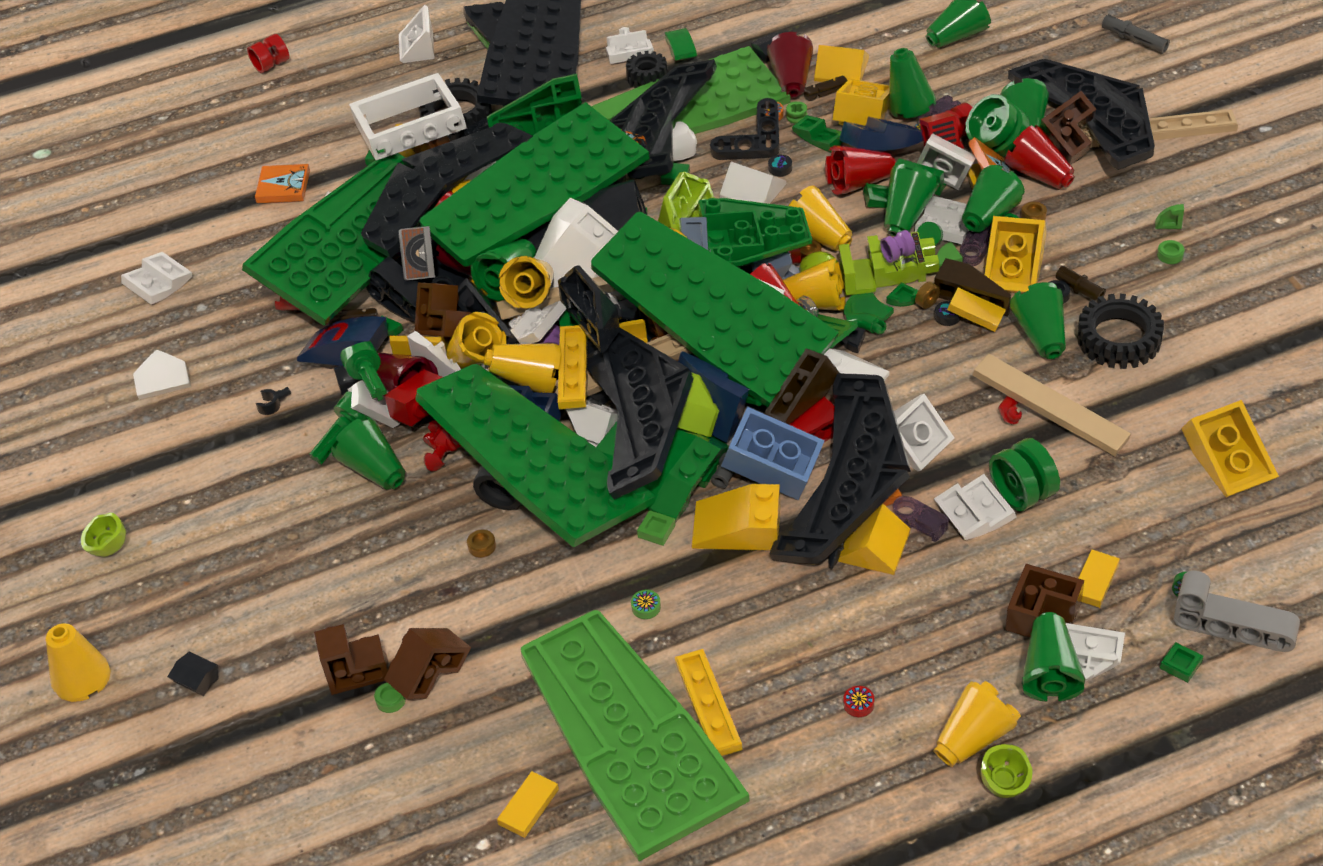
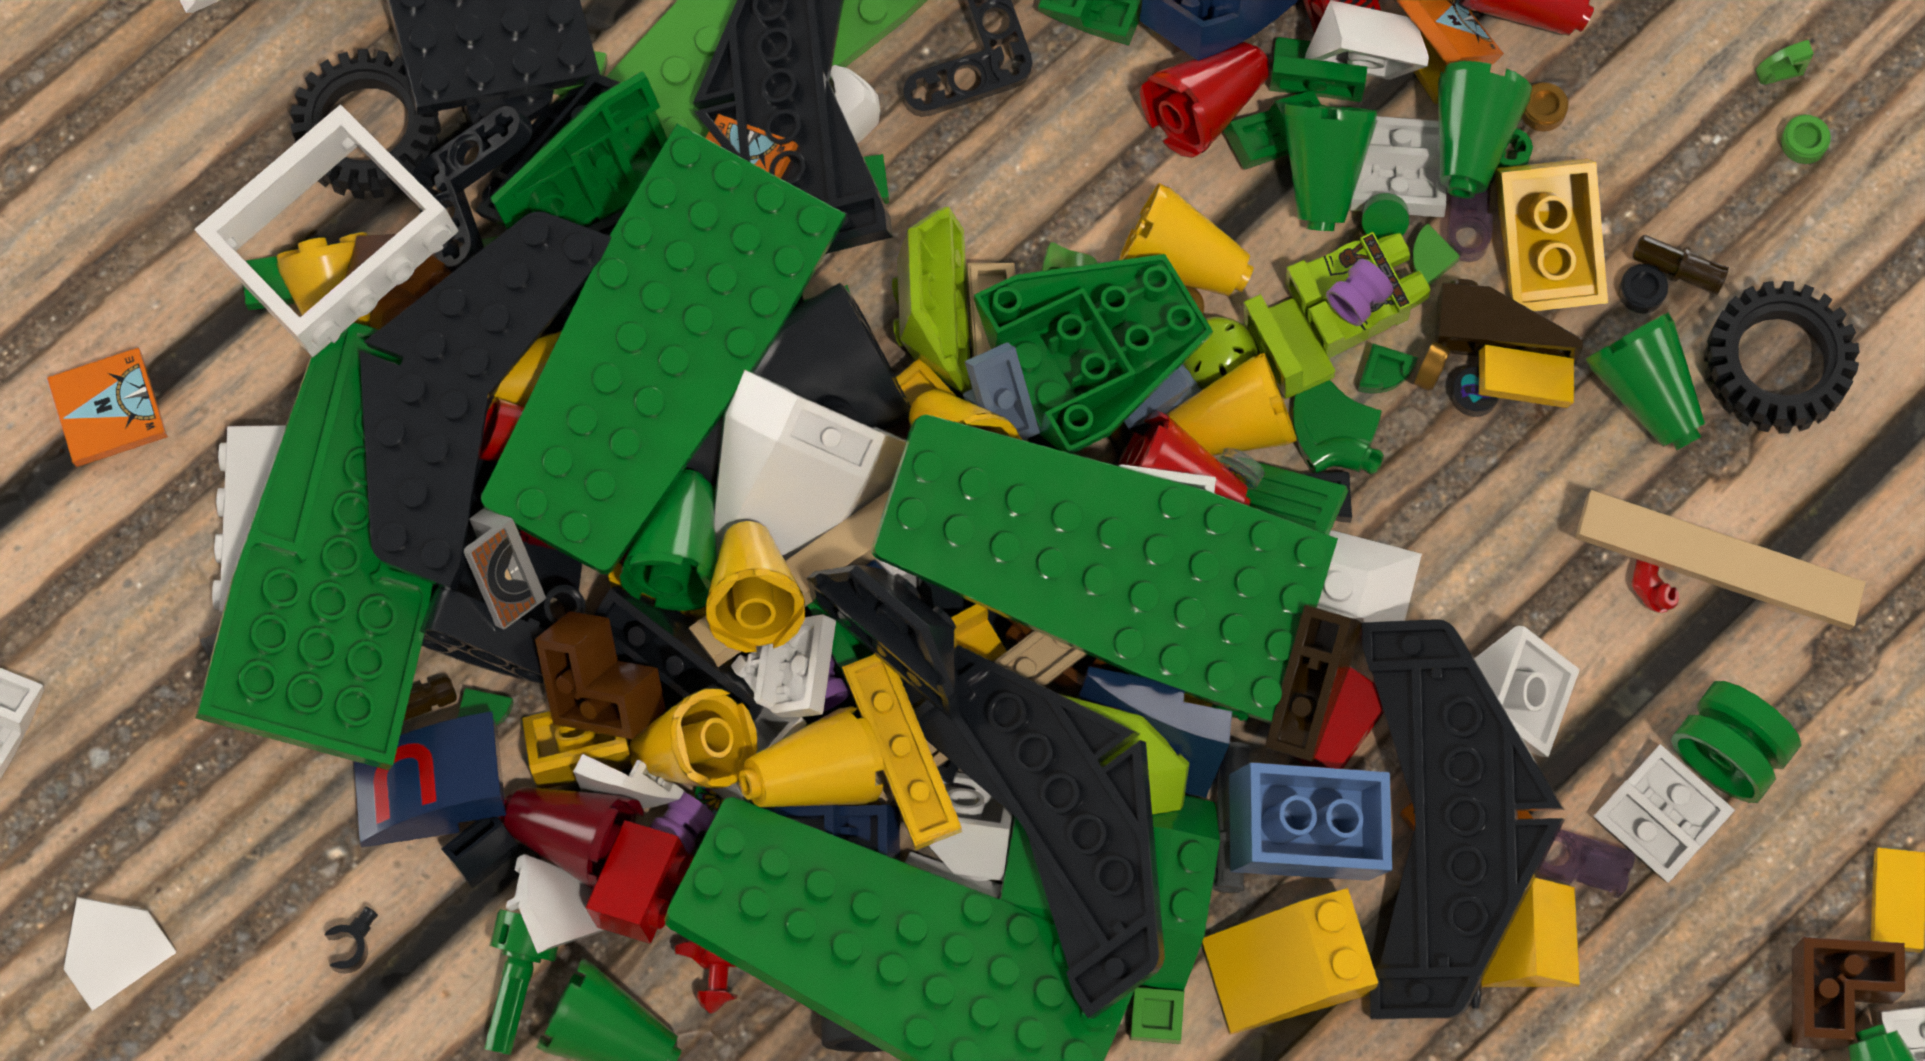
camera: 25 degrees left, 25 degrees up
green piece [340,341,387,401] -> none
white slope [720,162,786,204] -> none
black tile [768,154,792,177] -> none

